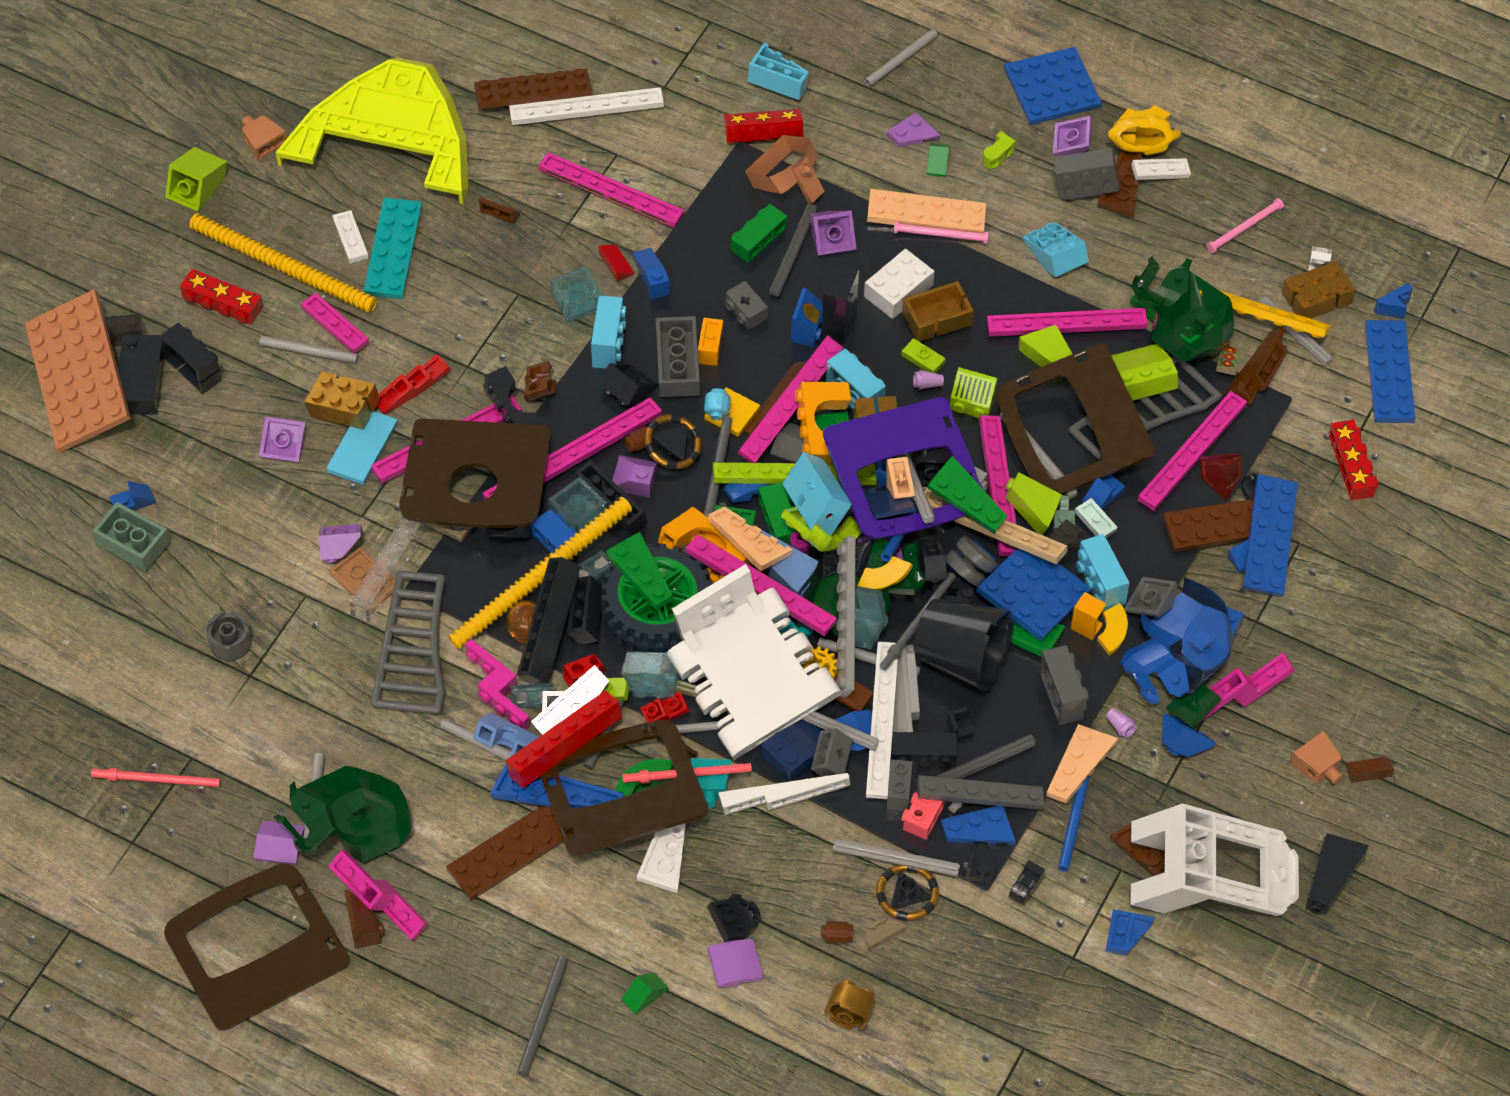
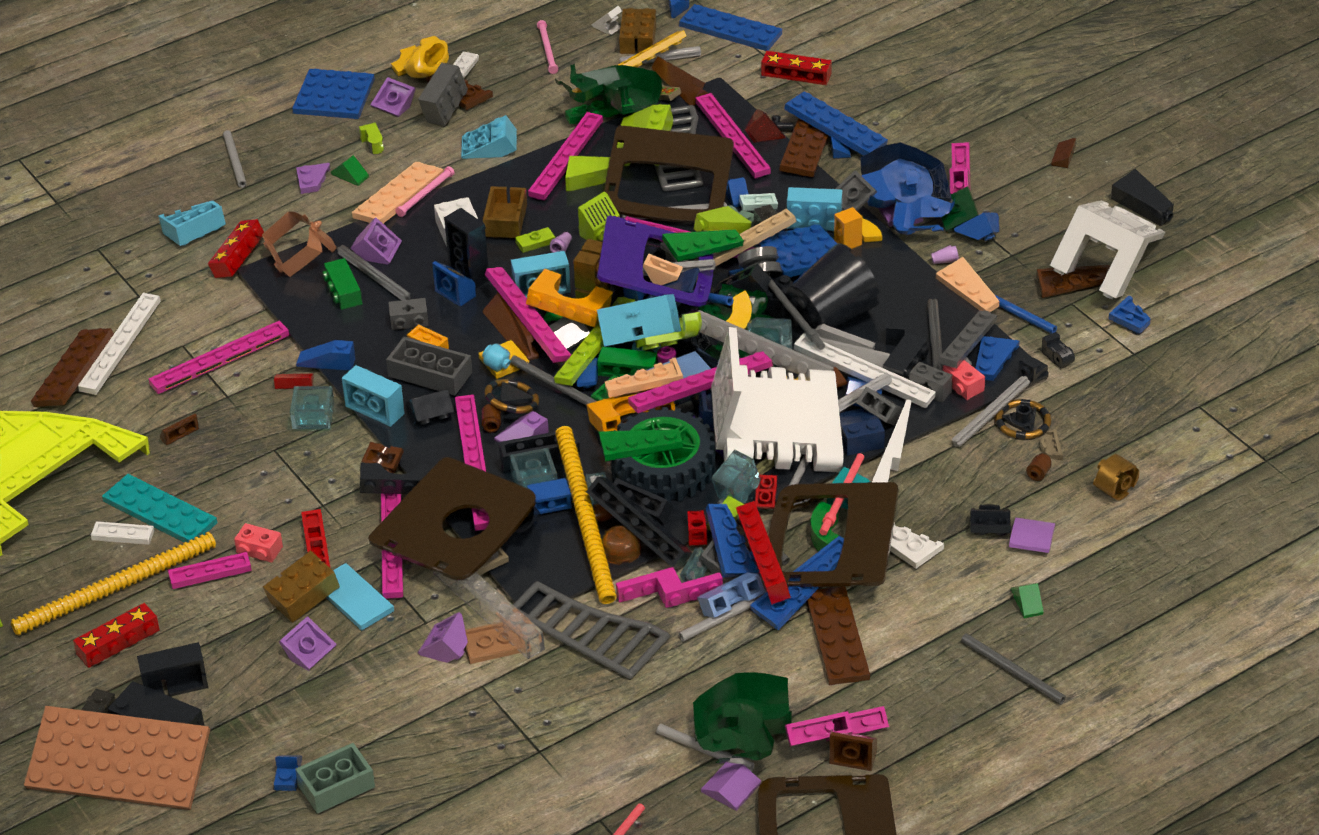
camera: 60 degrees left, 15 degrees down
dark grey brick [207,612,251,662] -> none
light grey piece [259,335,358,364] -> none
dark grey brick [1039,645,1089,725] -> none
nougat torso [1291,731,1343,784] -> none
none -> coral brick [234,523,283,563]

